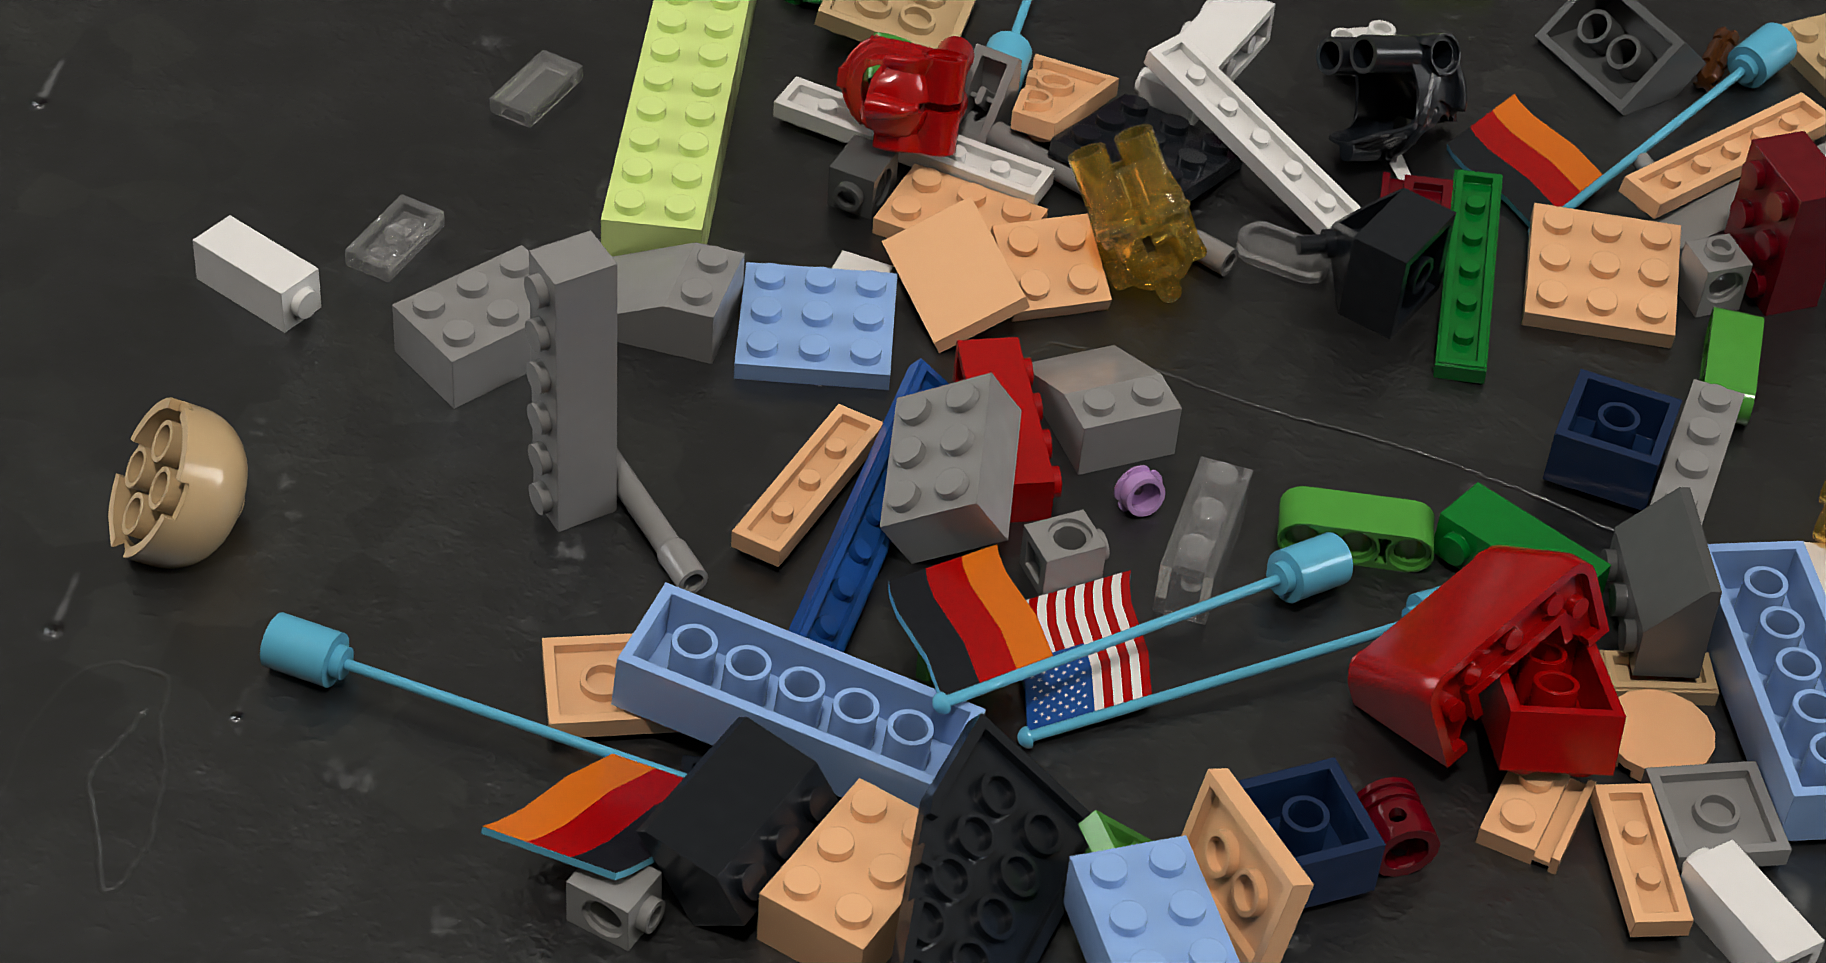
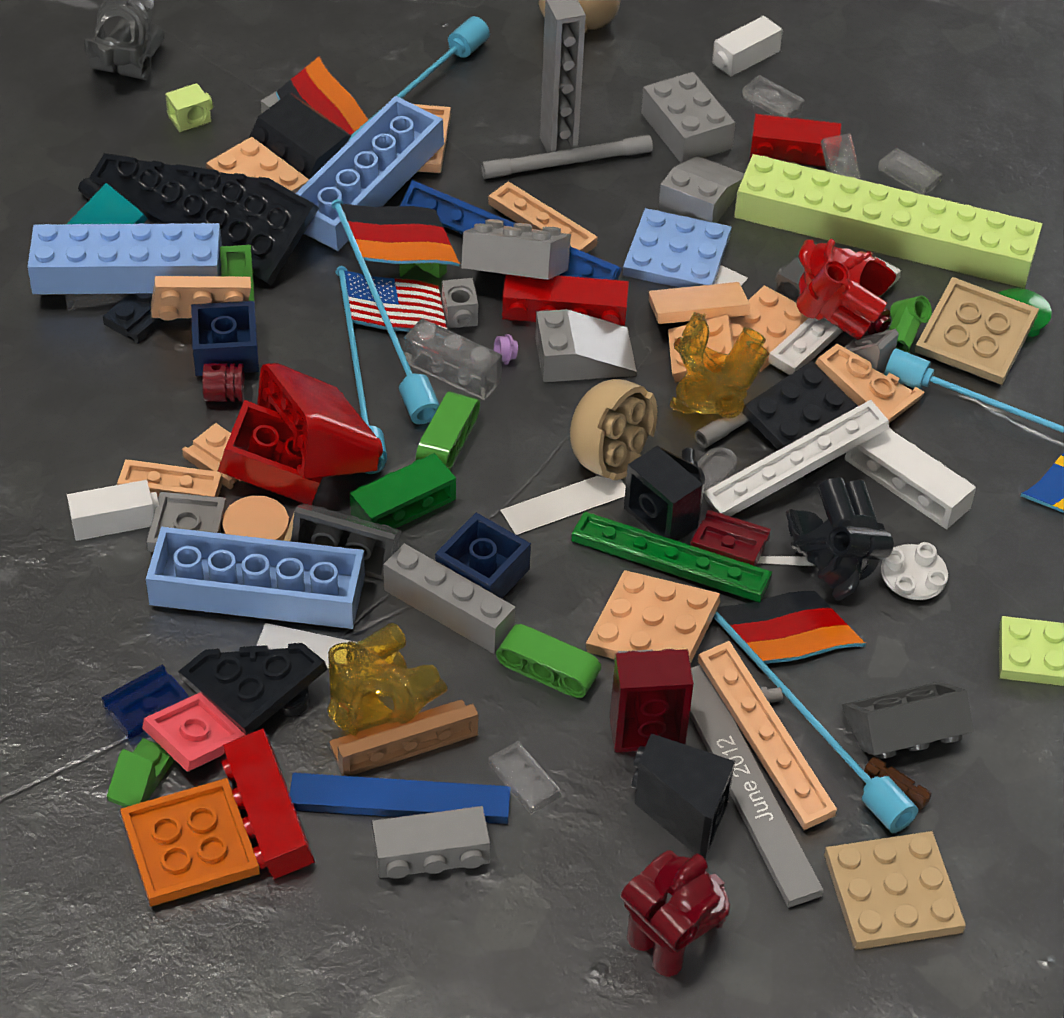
camera: 105 degrees right, 5 degrees up
none -> white sticker [500,475,626,535]
none -> tan cylinder [570,379,658,480]
none -> red brick [750,114,841,168]
none -> clear plate [820,133,861,180]

